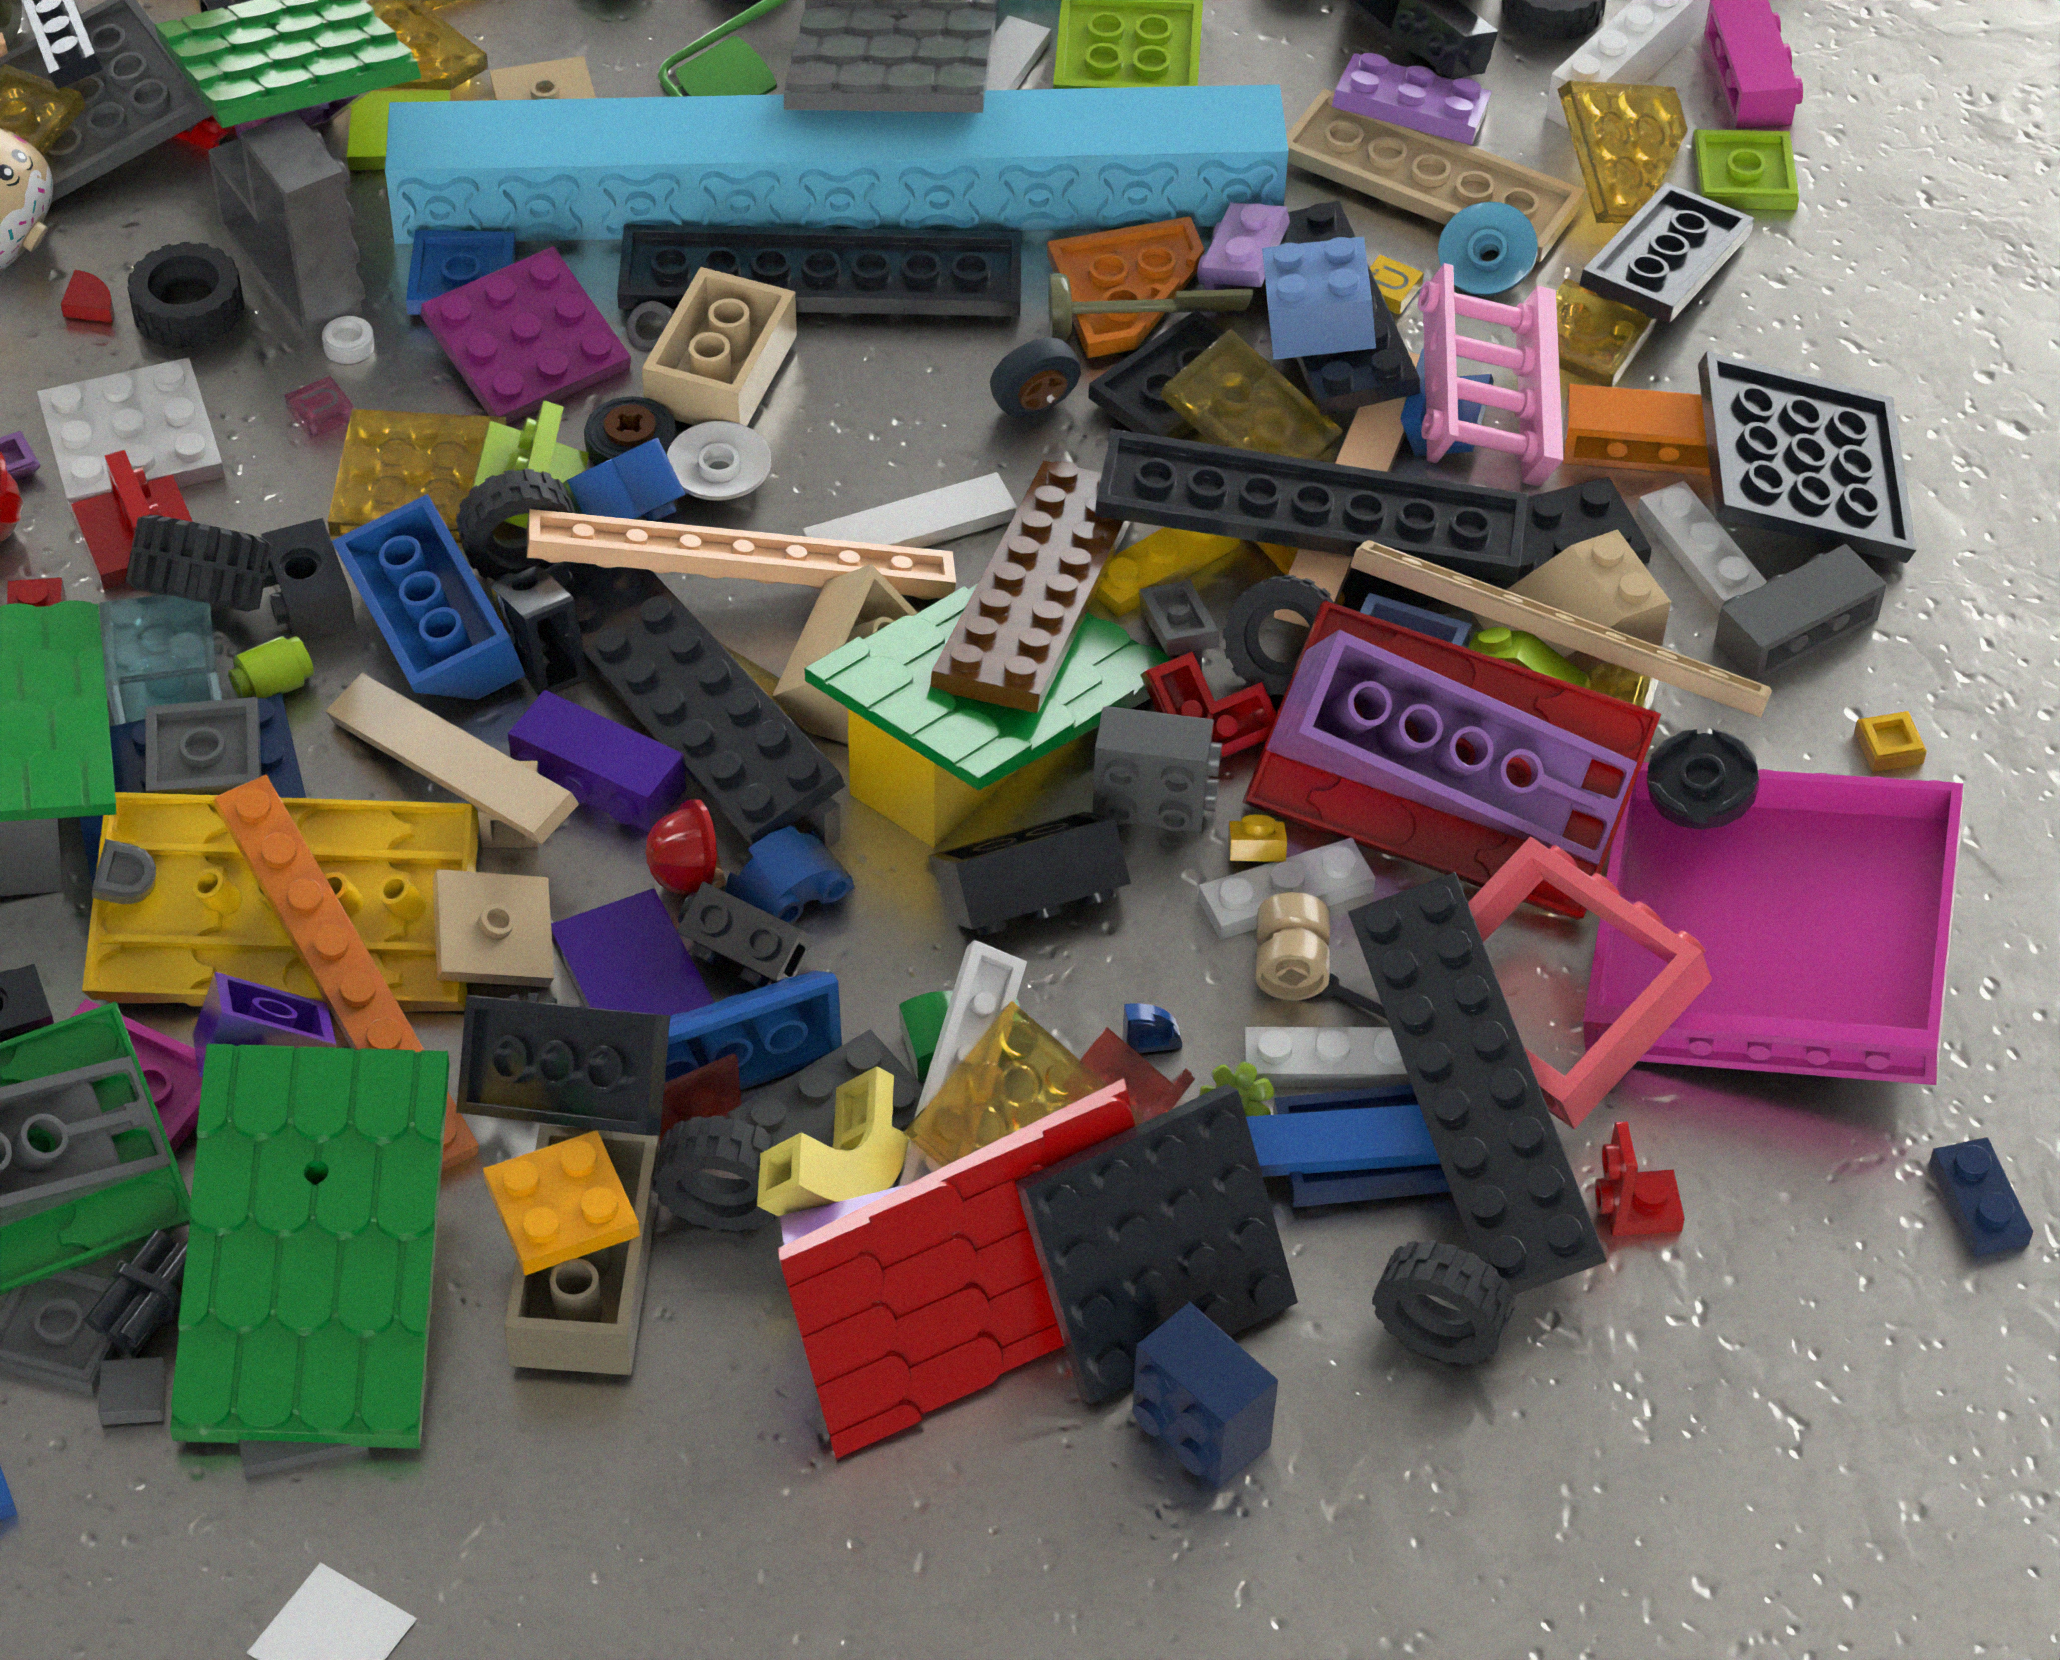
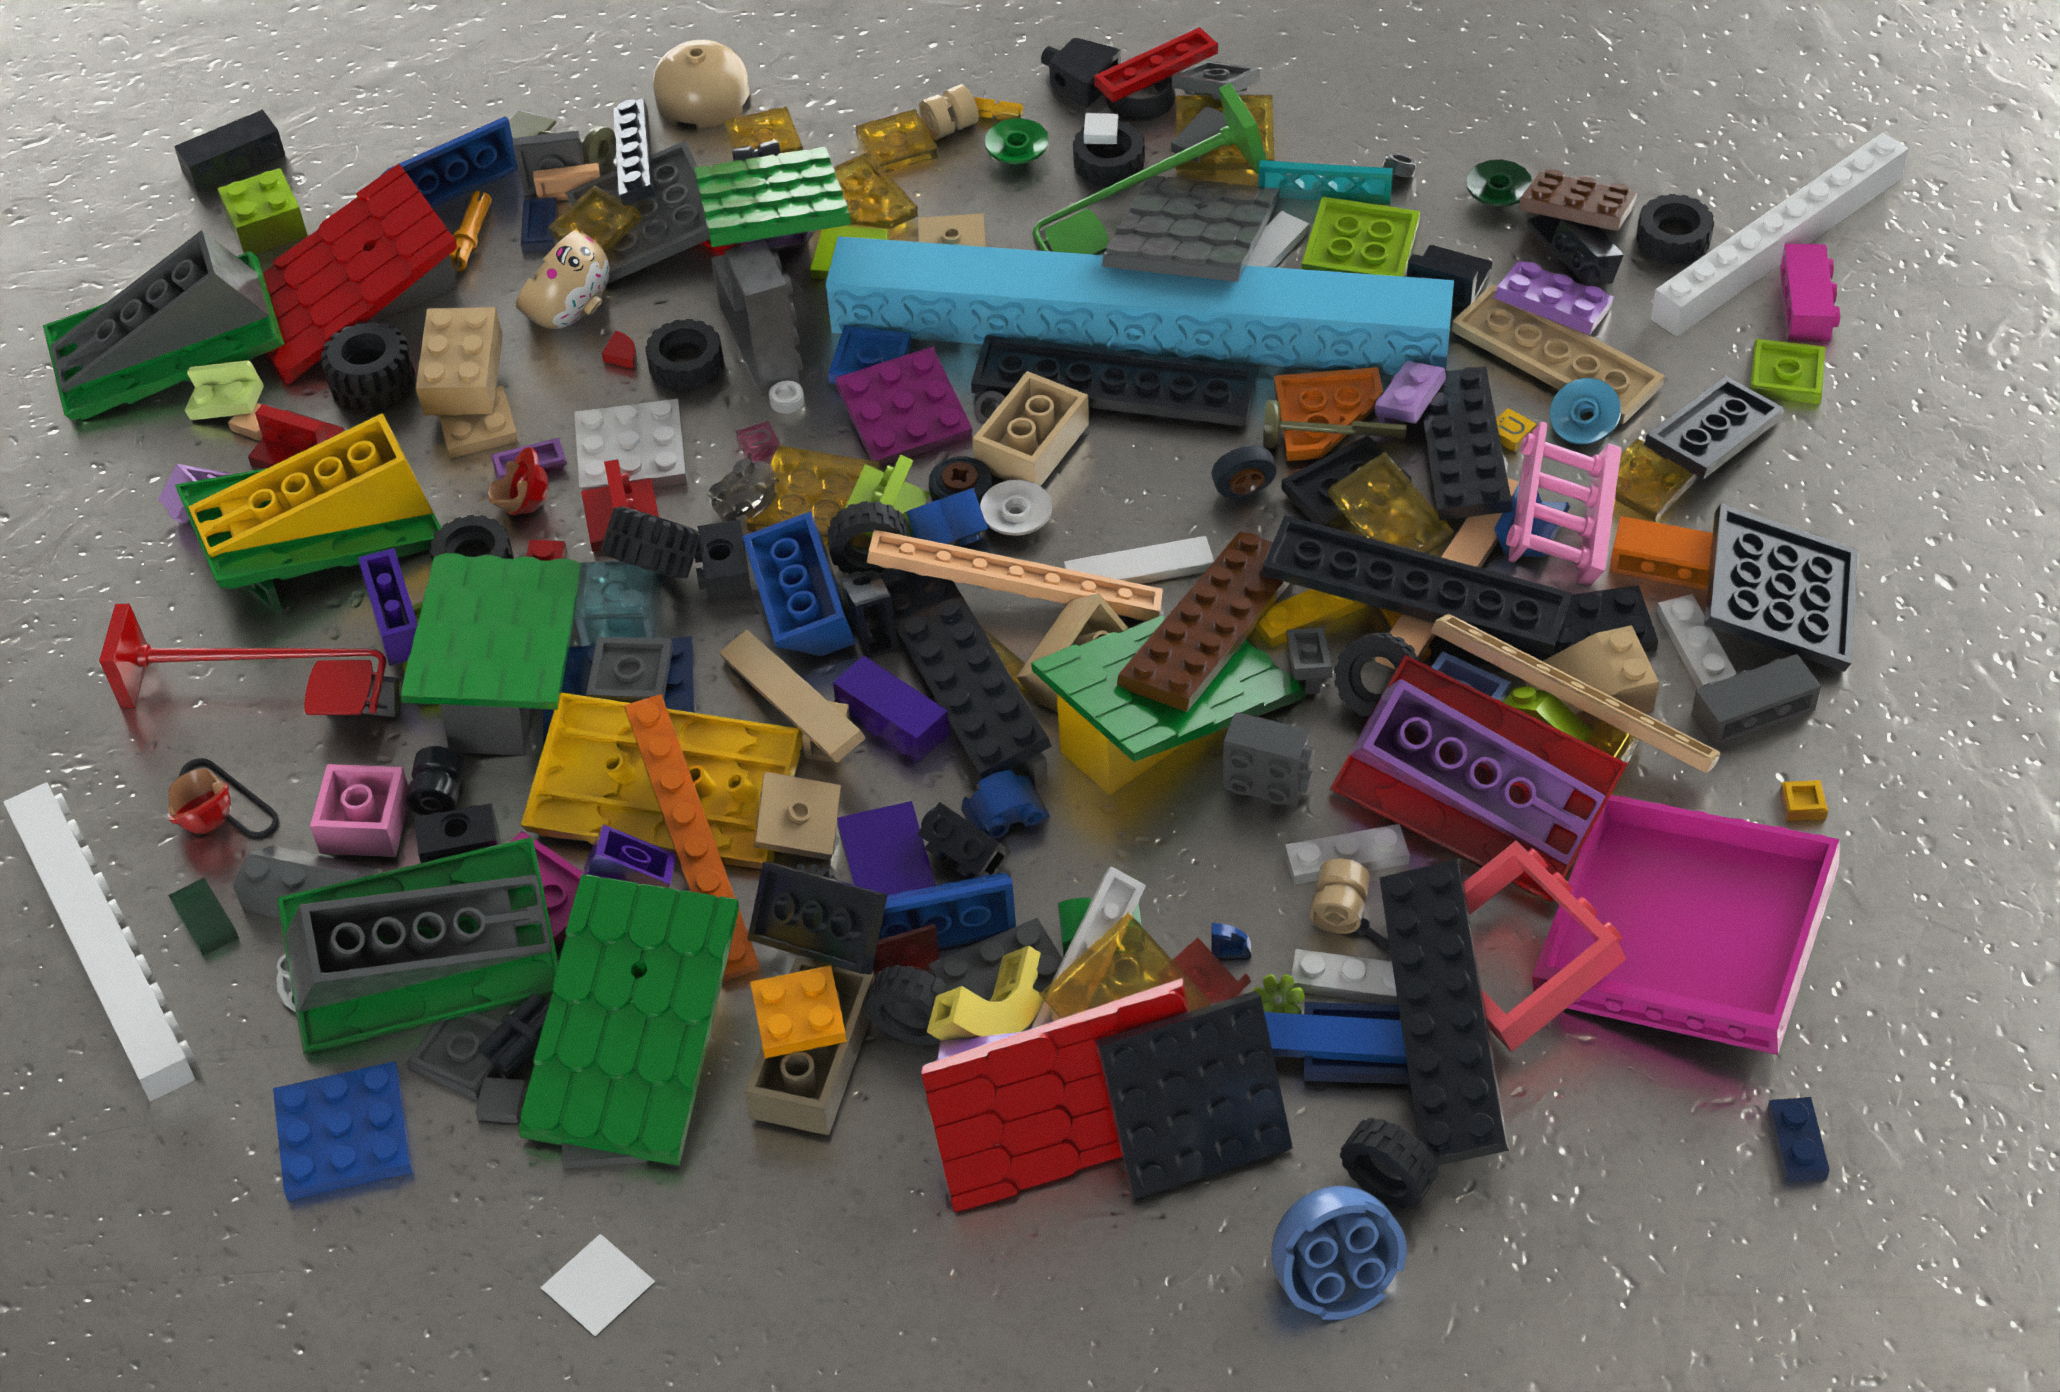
camera: 15 degrees right, 0 degrees up
dark grey tile [92,839,156,904] -> none
lime brick [228,636,314,699] -> none
red piece [645,799,726,895] -> none
black slope [928,811,1131,935] -> none
dark blue brick [1132,1302,1278,1489] -> none
red brick [1140,652,1277,759] -> none
yellow plate [1228,815,1287,862] -> none
medium blue brick [1262,237,1376,359] -> none
clear yellow plate [1557,80,1688,224] -> none
red bracket [1595,1121,1685,1237] -> none
black tile [1646,729,1759,830] -> none
none -> clear smoke plate [708,458,780,522]
none -> medium blue cylinder [1271,1186,1407,1320]
none -> black bracket [1407,245,1492,309]

